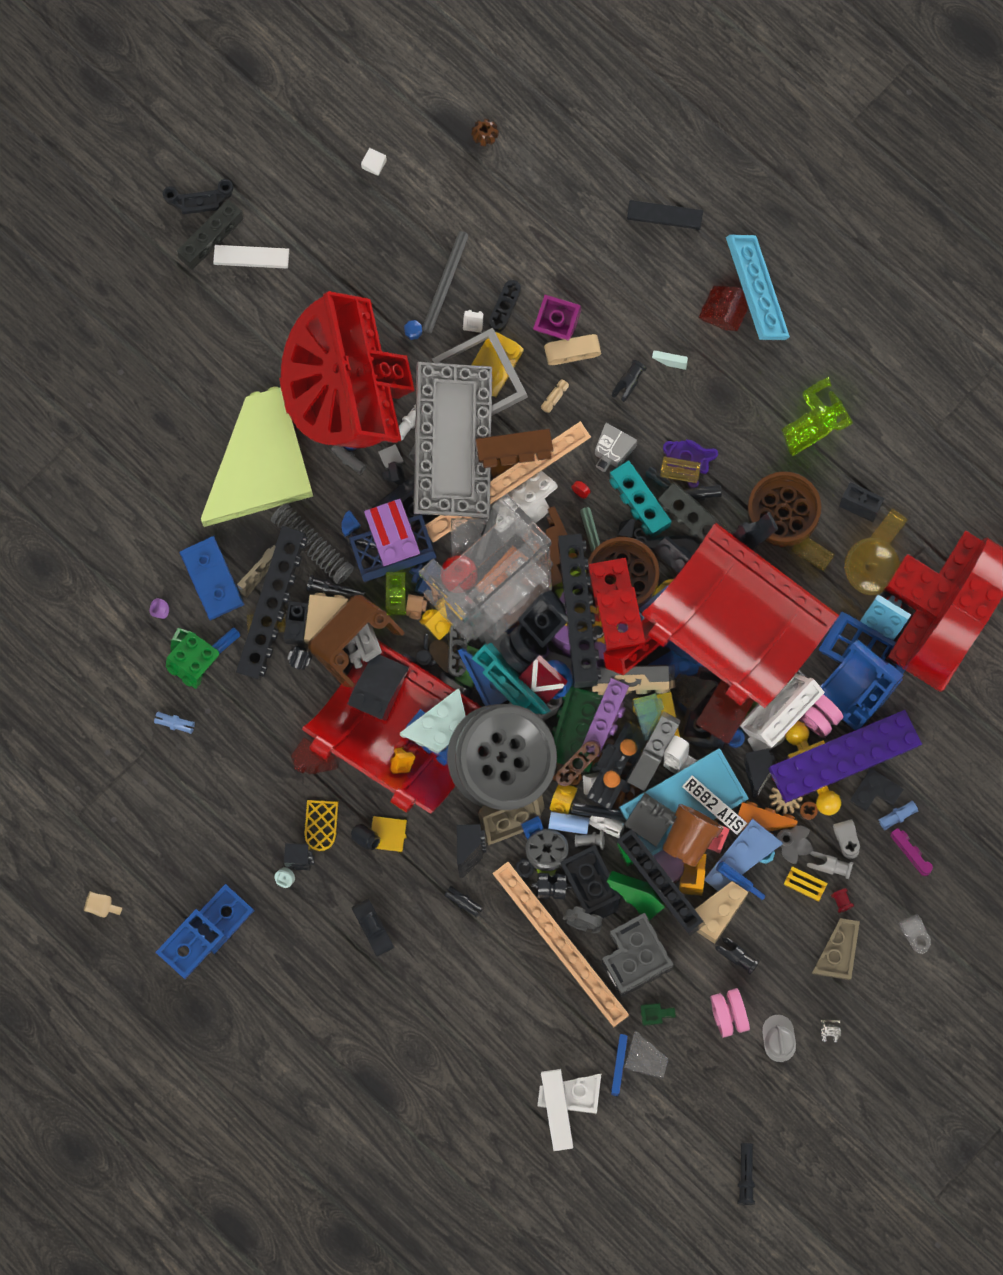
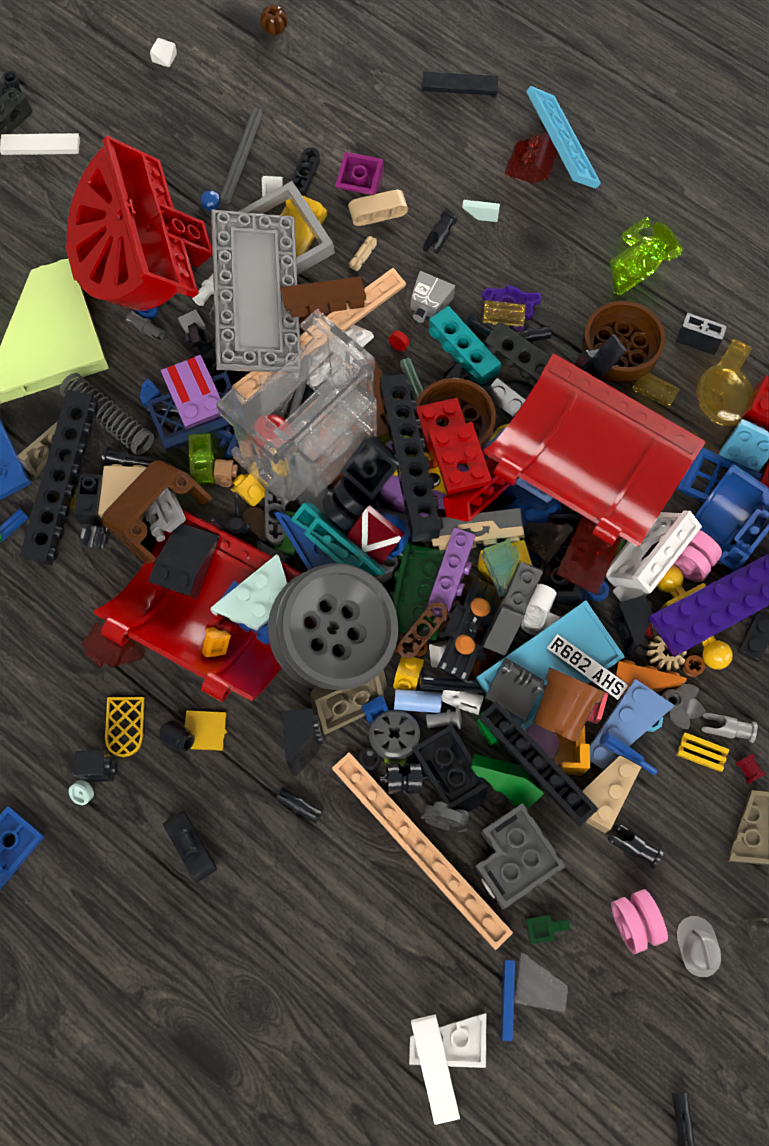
camera: 10 degrees left, 5 degrees down
light grey piece [833,819,860,859] -> none

